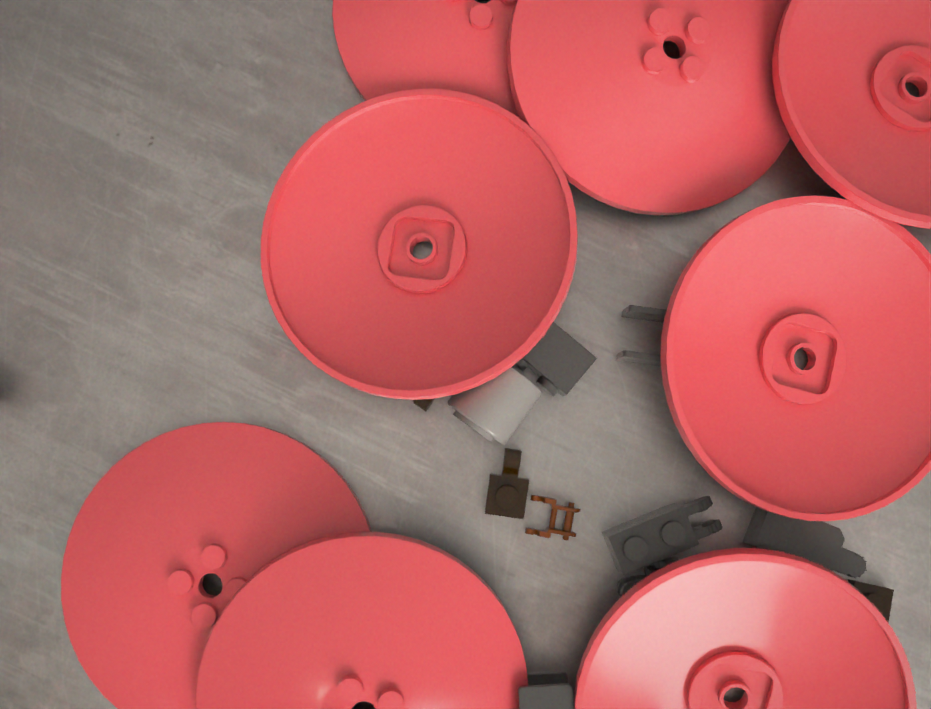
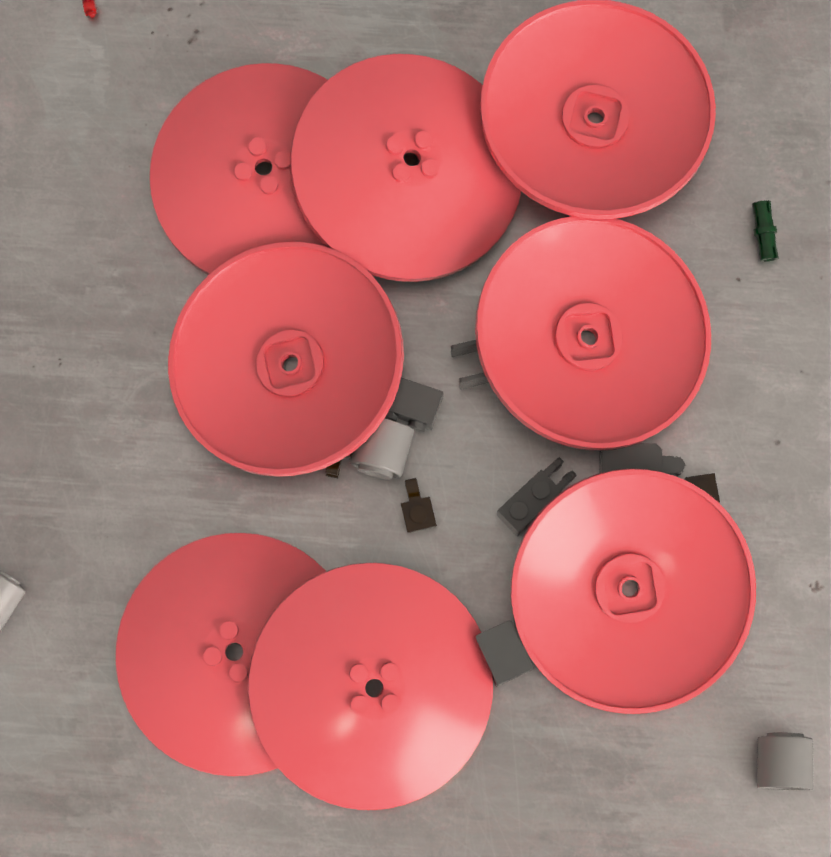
camera: 20 degrees left, 5 degrees down
dark orange piece [525,495,581,540] -> none

